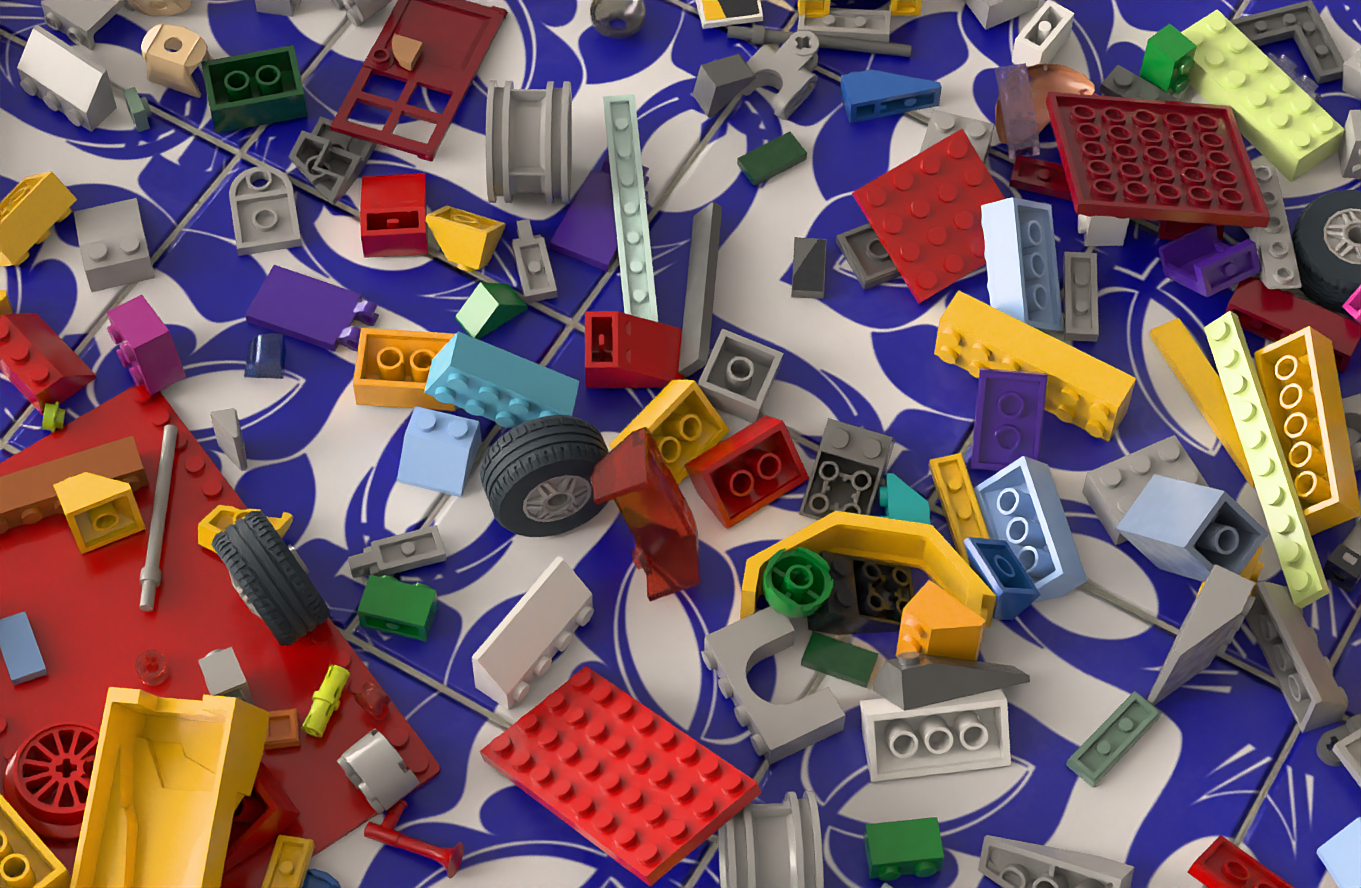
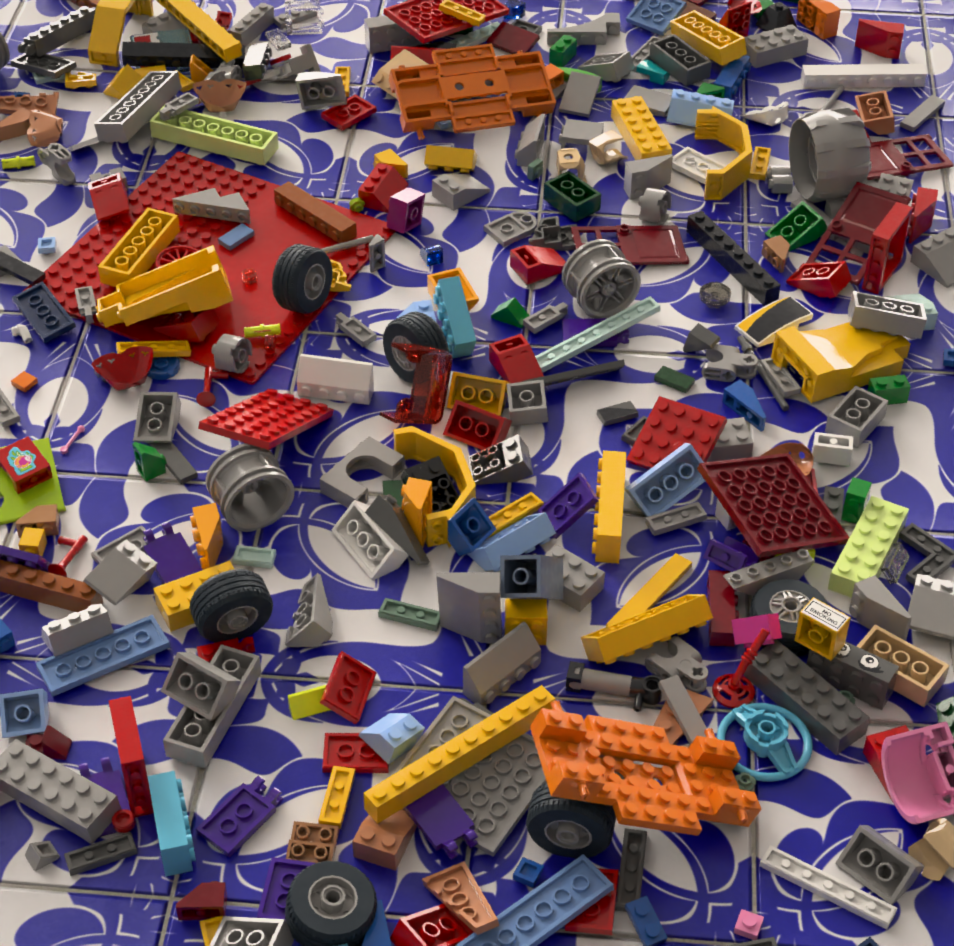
camera: 65 degrees right, 15 degrees down
yellow slope [53,472,146,555] -> none
light grey brick [198,647,254,705] -> none
dark purple tile [245,265,379,352] -> none
orange tile [264,708,300,750] -> none
green brick [357,575,438,642] -> none
medium nougat tile [392,34,423,71] -> none
yellow slope [425,205,506,272] -> none
green cylinder [762,547,833,618] -> none
green brick [864,817,944,881] -> none
teal slope [879,473,930,524] -> none
clear purple slope [995,63,1040,160] -> none
yellowish green plate [1204,311,1330,609] -> none

